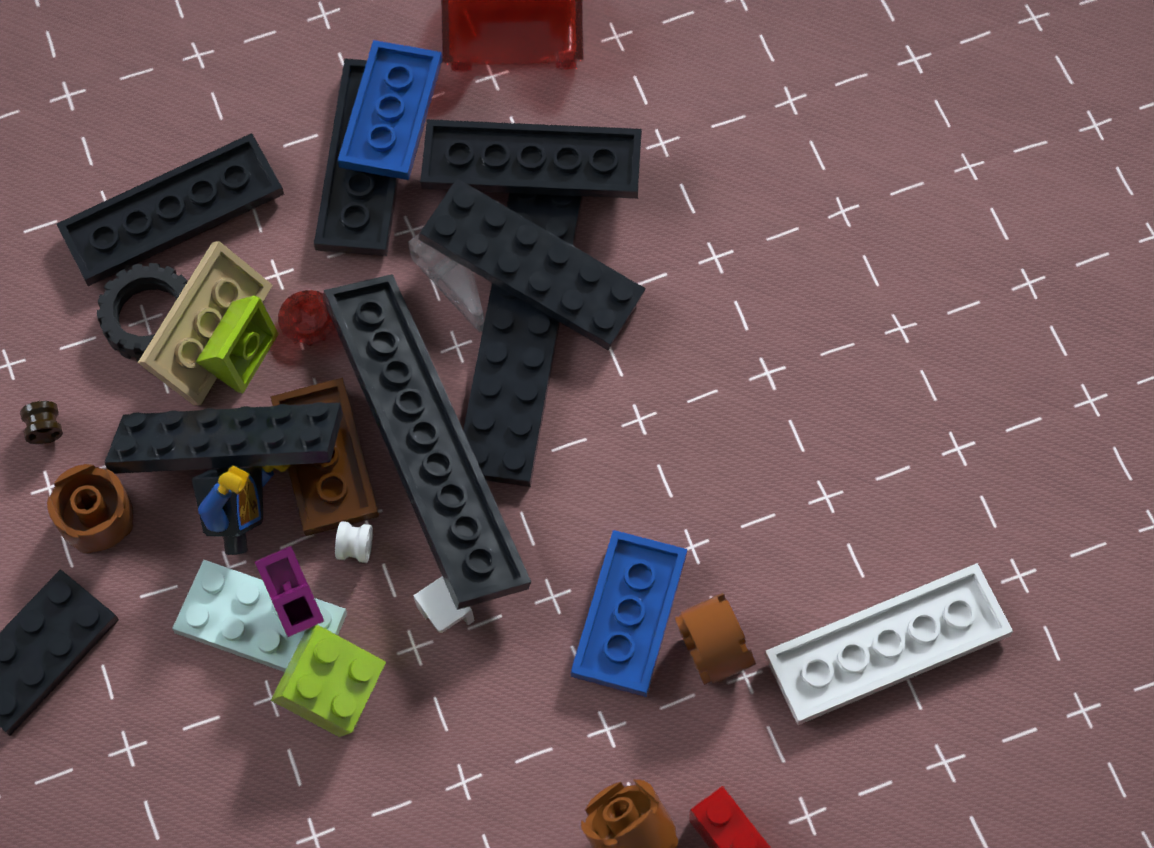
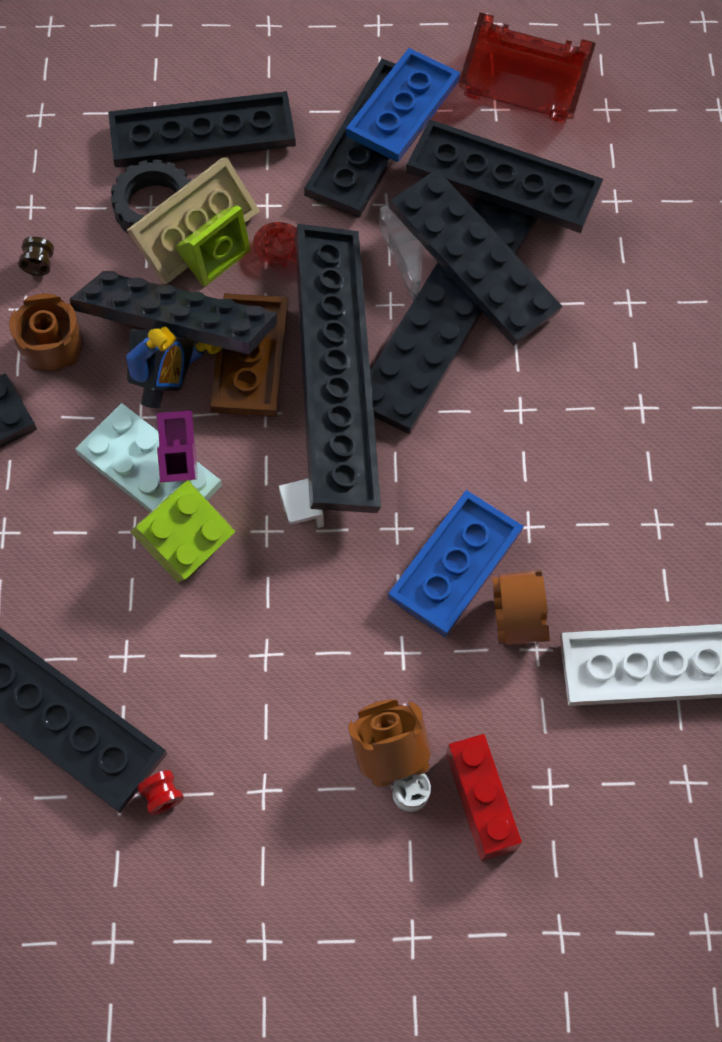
camera: 15 degrees right, 0 degrees up
white wheel [335,521,373,563] -> none

